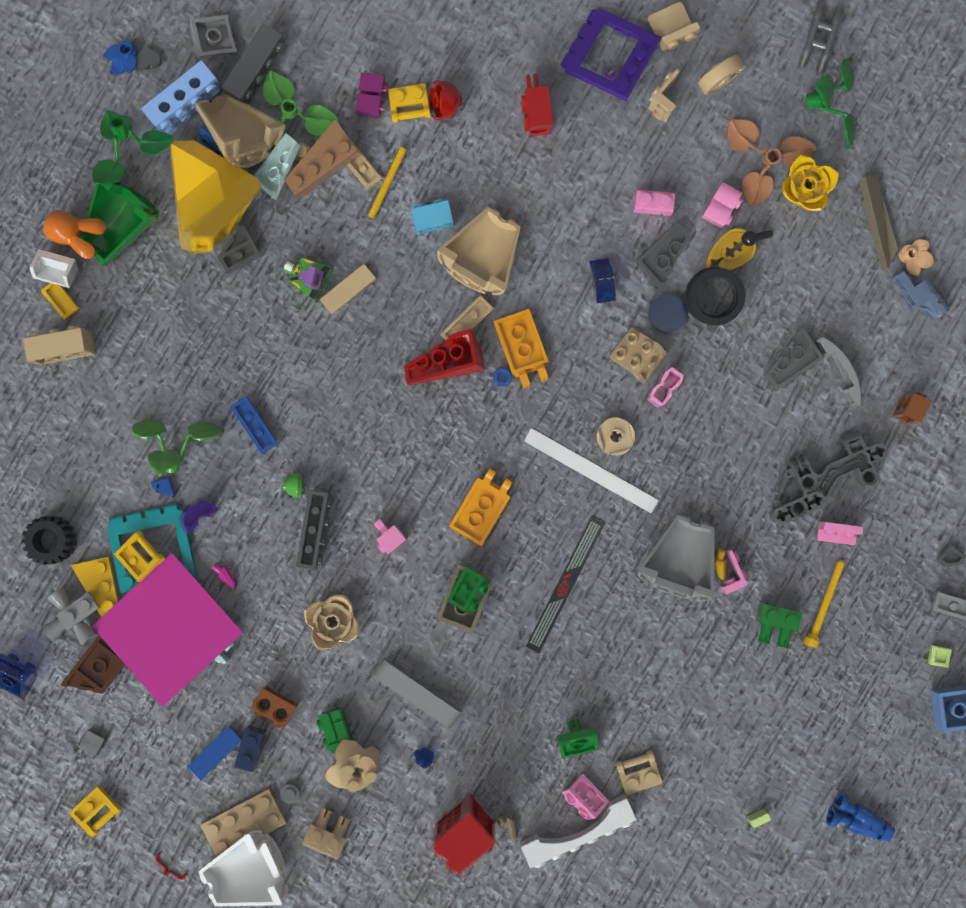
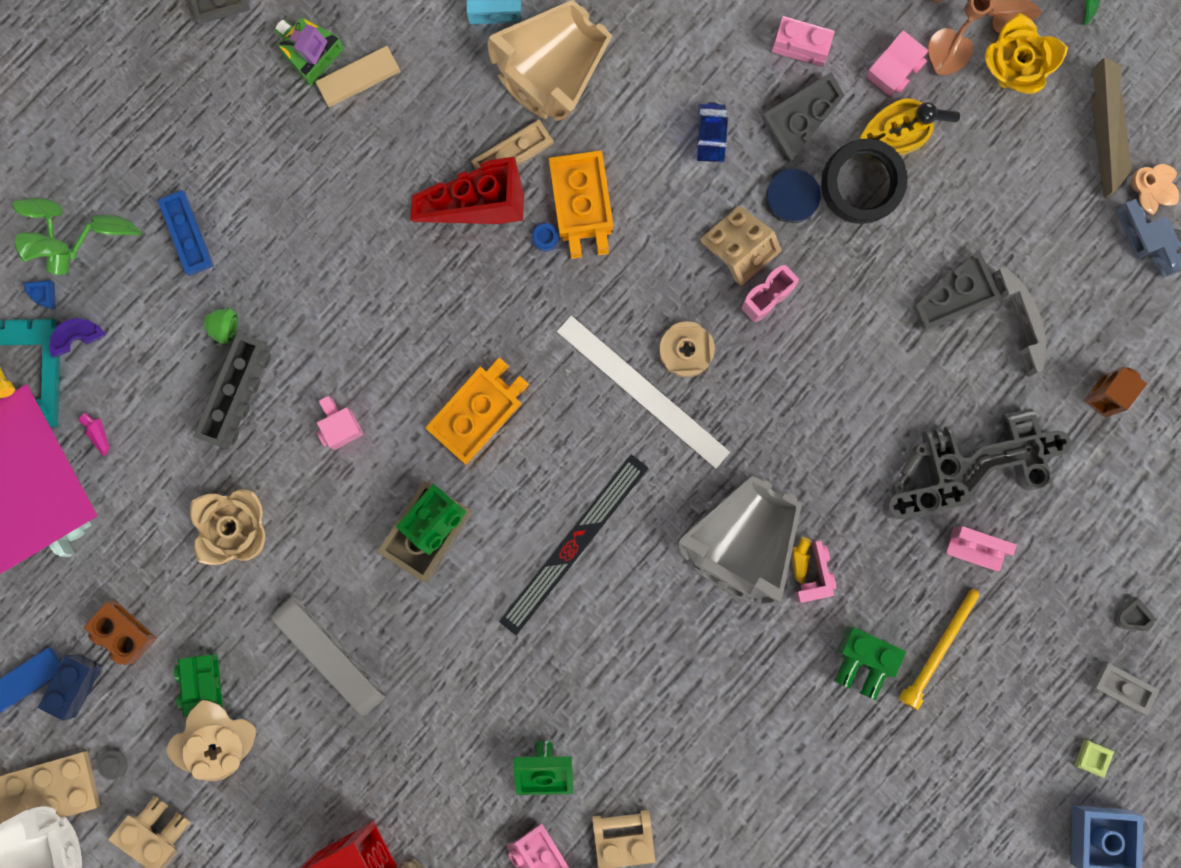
camera: 10 degrees right, 5 degrees down
clear blue tile [414,747,434,769] -> none

